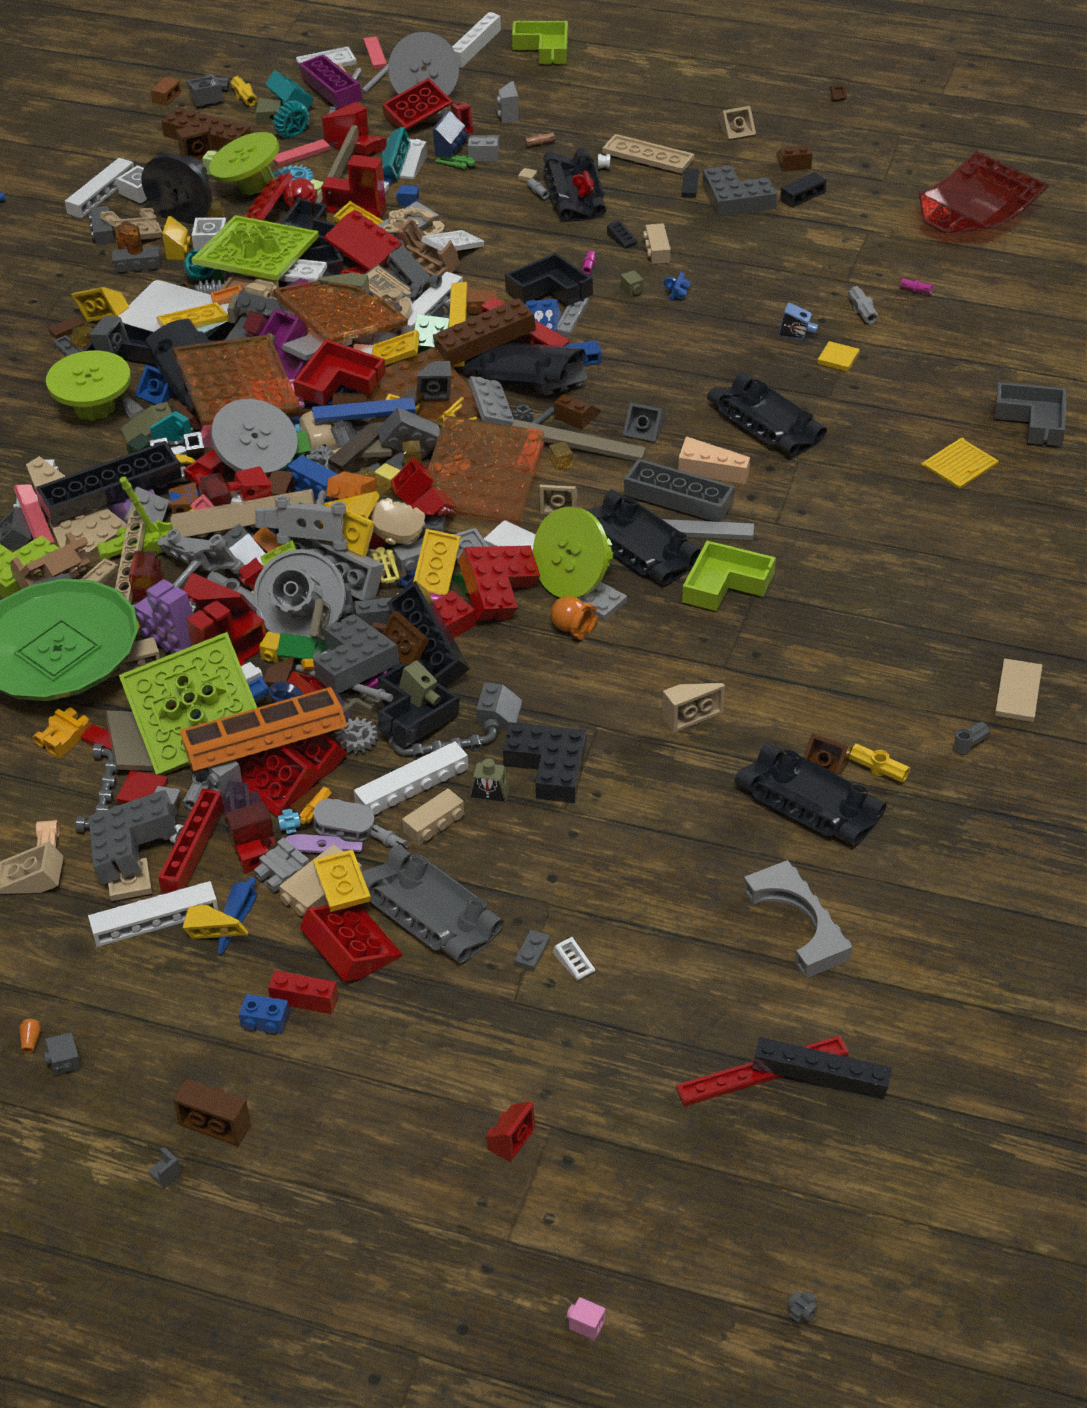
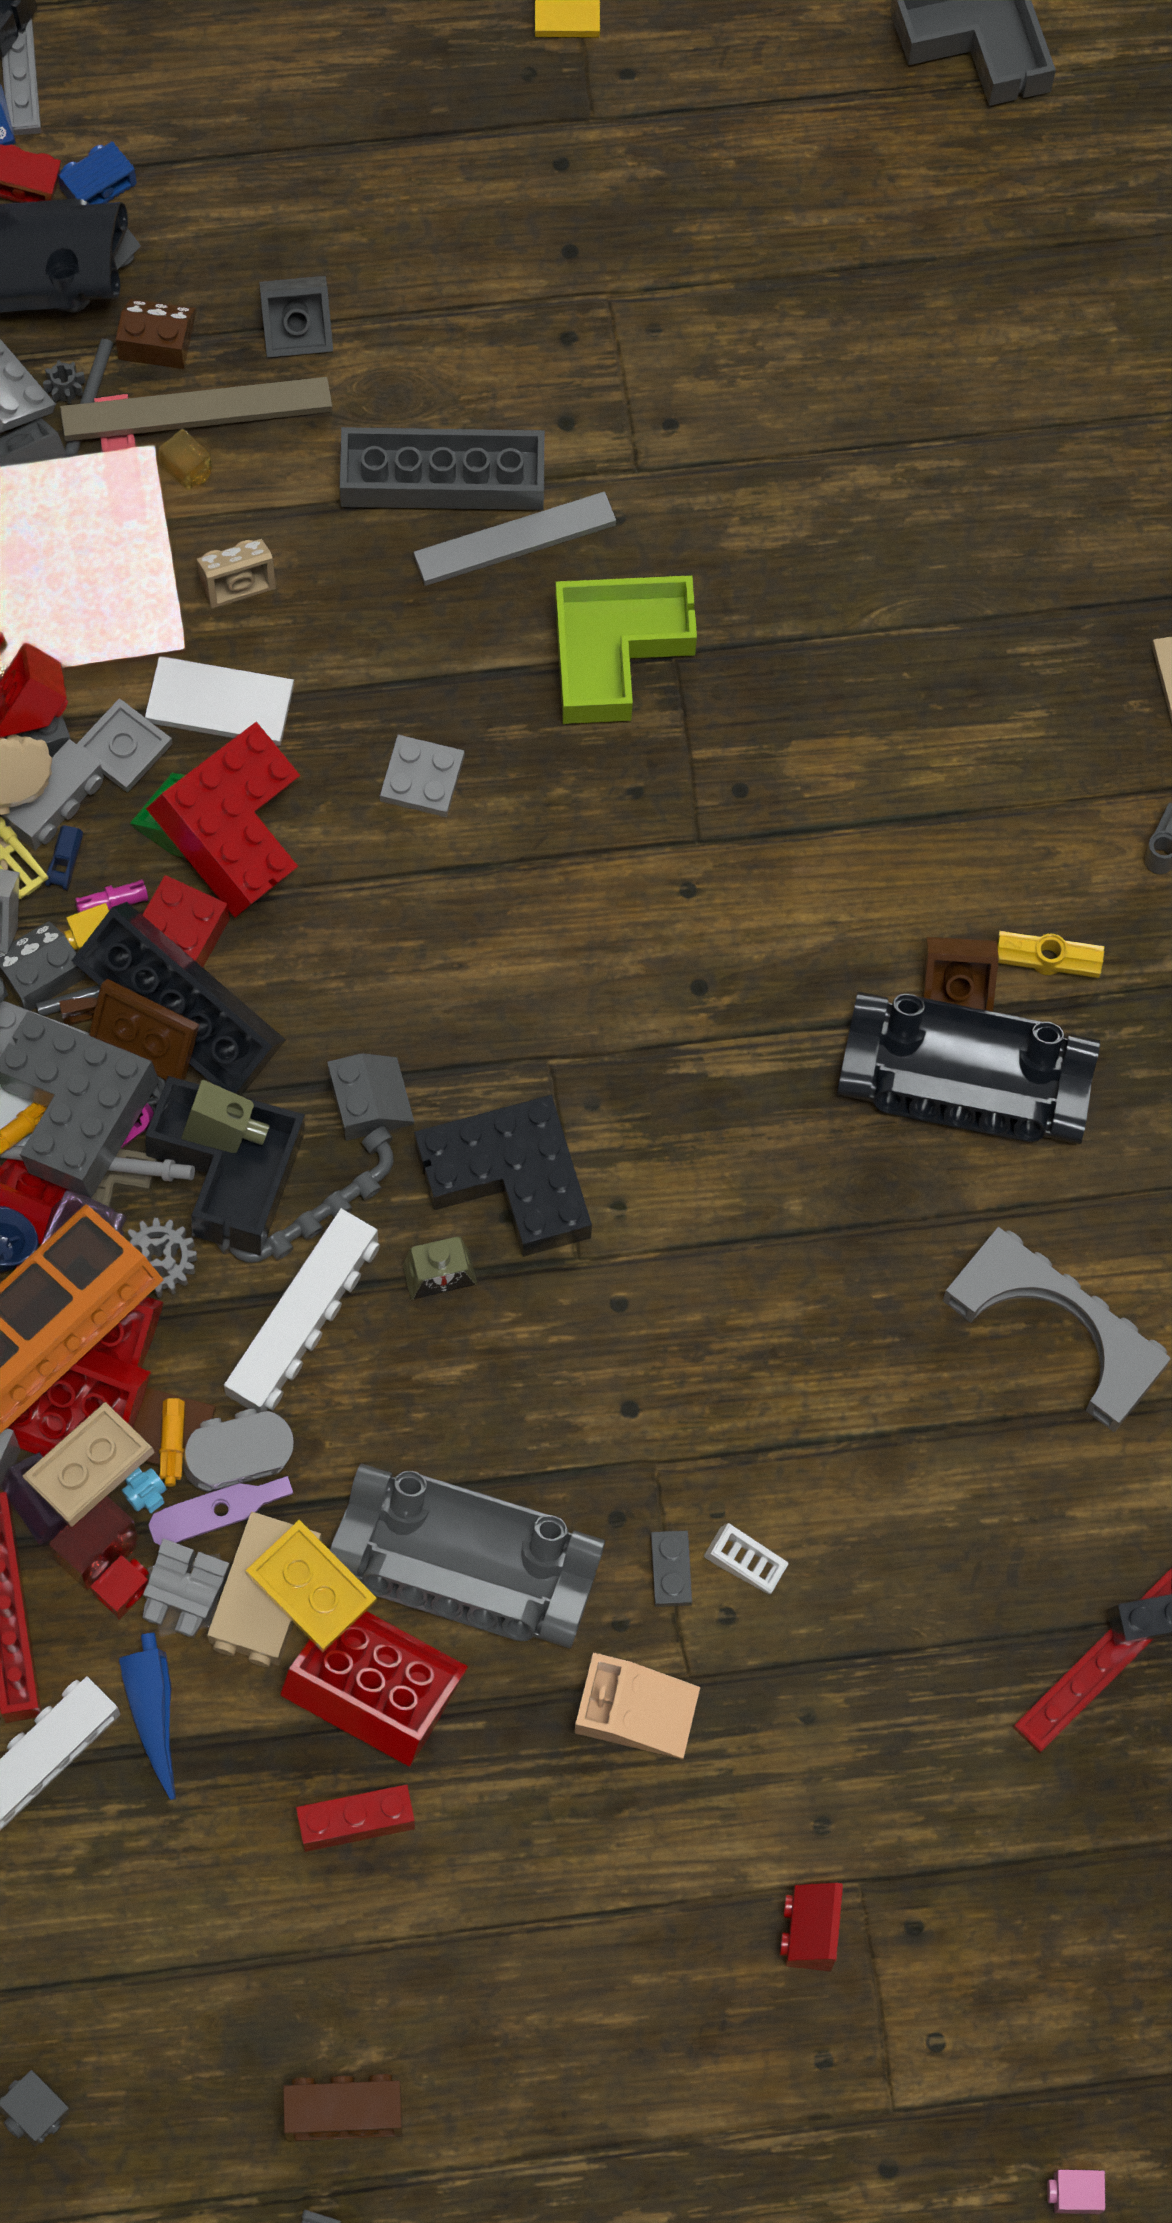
camera: 30 degrees left, 25 degrees up
yellow slope [183,905,248,939] -> none
blue brick [239,994,290,1034] -> none
light grey pin [370,825,409,848] -> none
tan brick [402,789,465,845] -> none
yellow tile [413,529,461,596] -> none
lime piece [533,507,613,598] -> none
orange tile [550,596,598,640] -> none
black panel [586,489,702,586] -> none
tan slope [662,683,725,732] -> none
light nougat wedge [678,436,750,484] -> none
black panel [707,372,827,457] -> none
yellow piece [921,438,999,489] -> none
none -> tan tile [23,1402,155,1527]
none -> light nougat slope [575,1653,700,1759]

